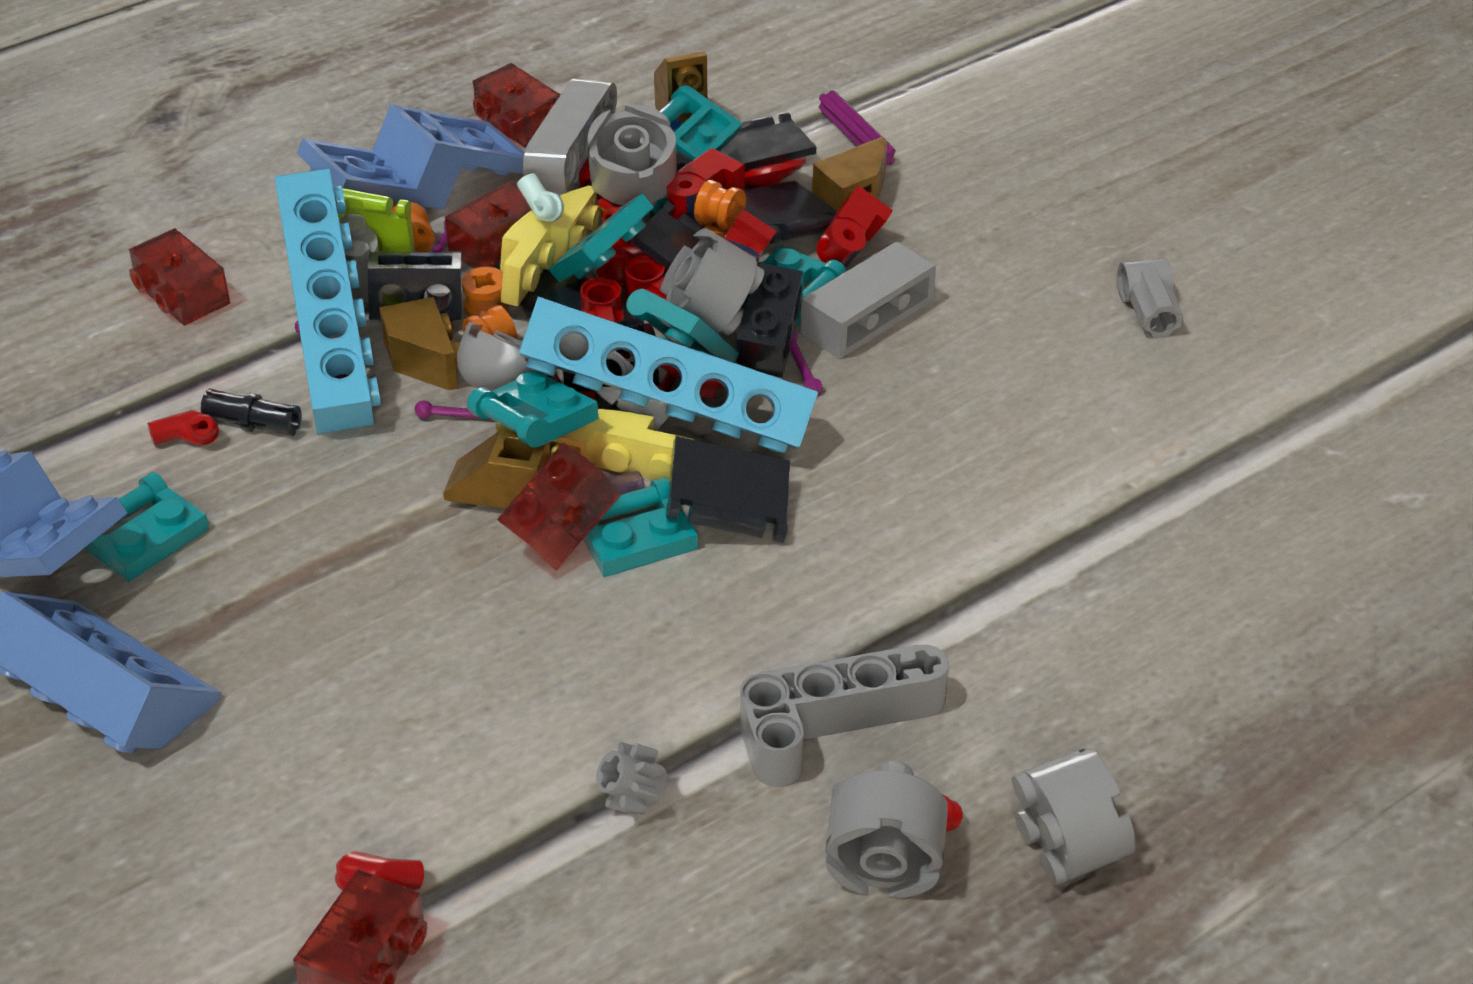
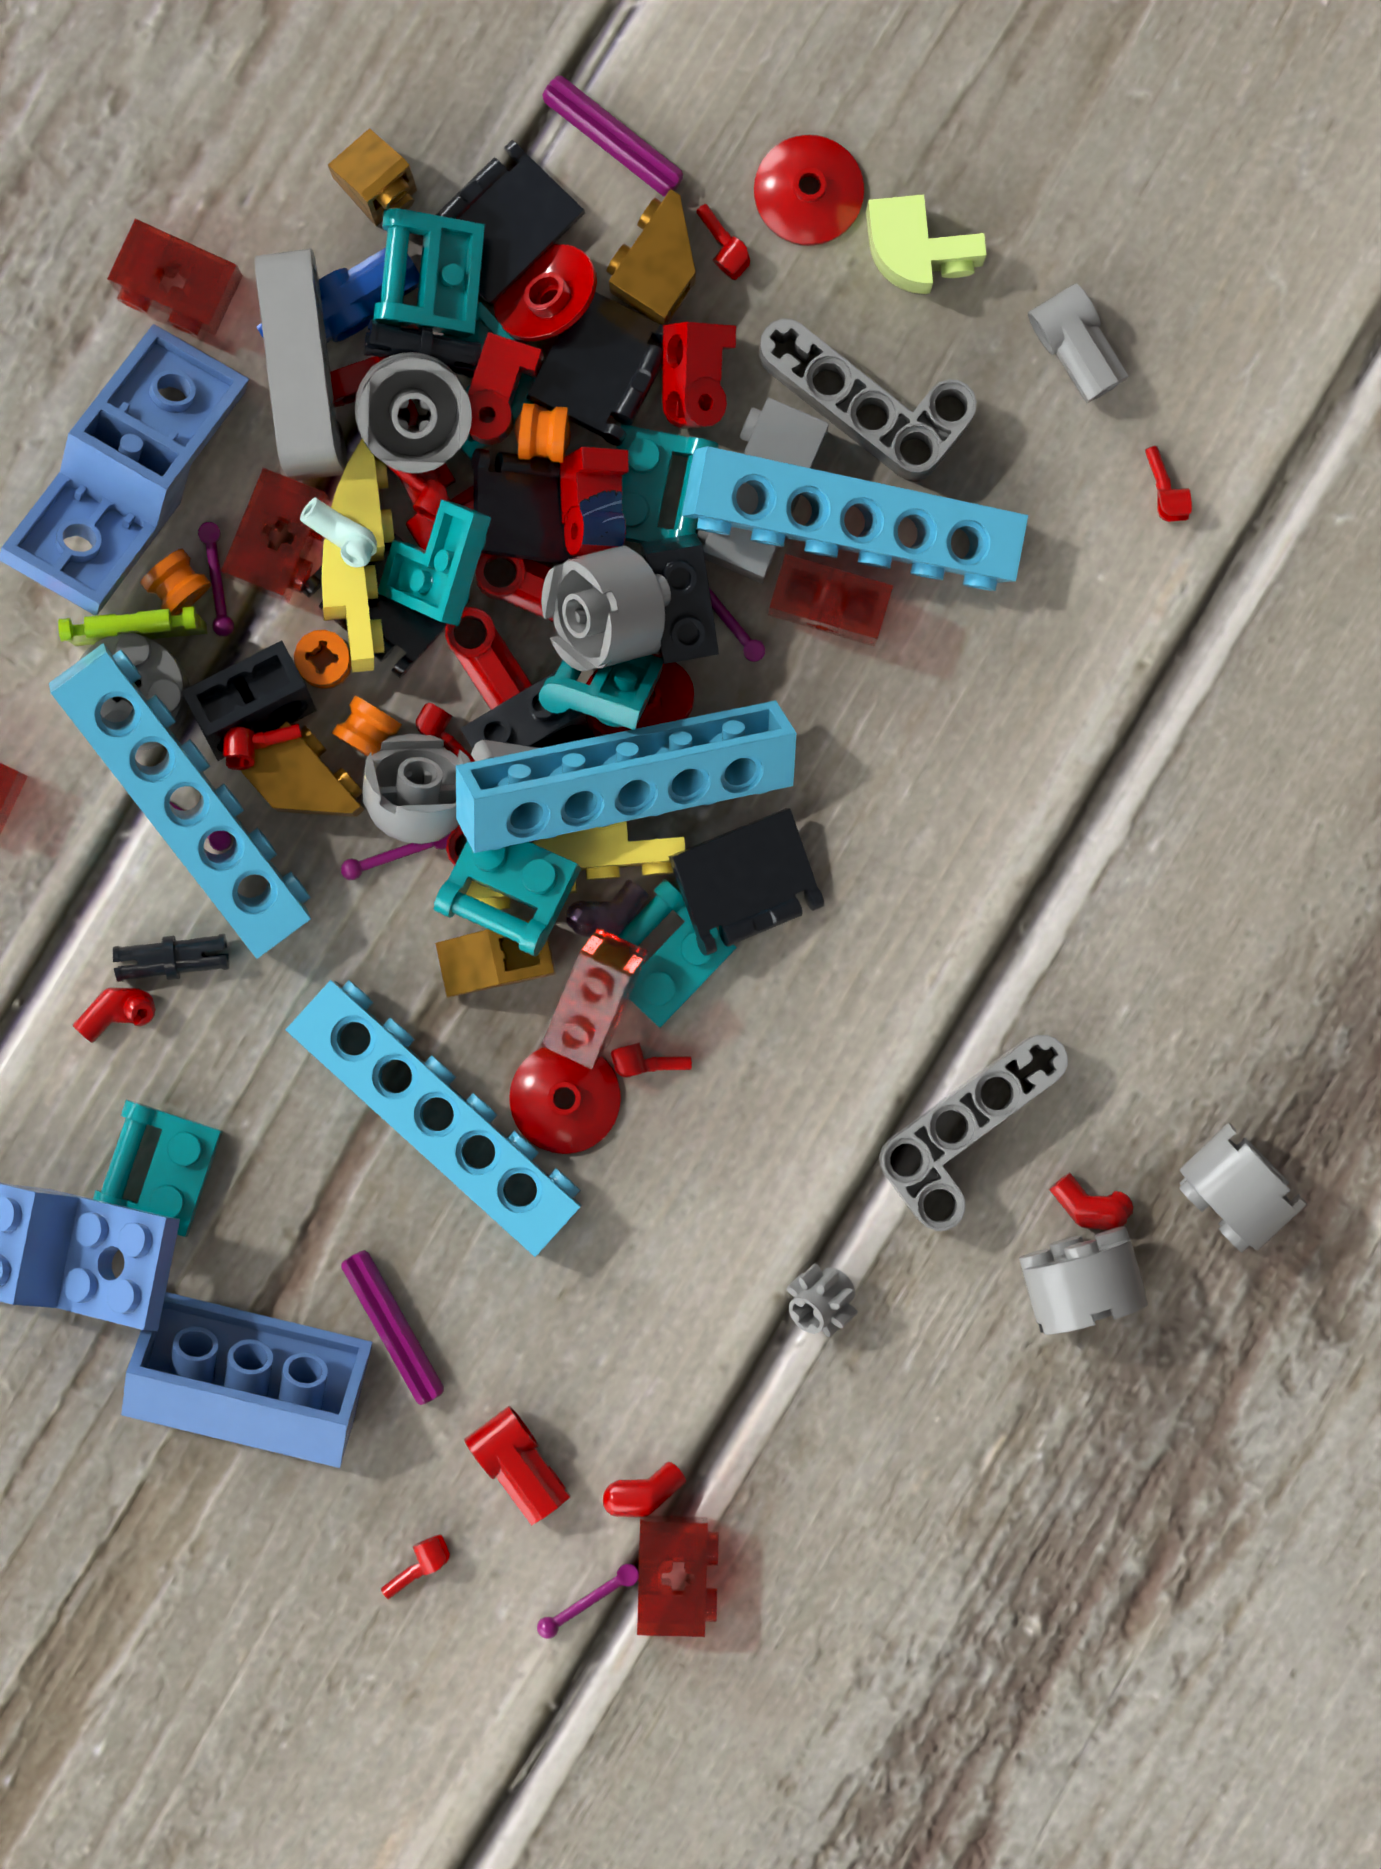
camera: 25 degrees left, 45 degrees up
none -> red hand [223,724,302,770]
none -> medium azure brick [285,980,582,1257]
none -> magenta axle [341,1250,444,1405]
none -> red hand [381,1534,450,1599]
none -> red piece [464,1406,571,1526]
none -> red dish [509,1043,621,1154]
none -> magenta hinge [537,1564,639,1639]
none -> red hand [611,1042,692,1077]
none -> medium azure brick [682,446,1028,591]
none -> red hand [696,204,751,280]
none -> red dish [754,135,864,246]
none -> light grey beam [759,319,977,481]
none -> clear red brick [768,554,893,647]
none -> yellowish green brick [866,194,987,294]
none -> red hand [1145,446,1192,522]

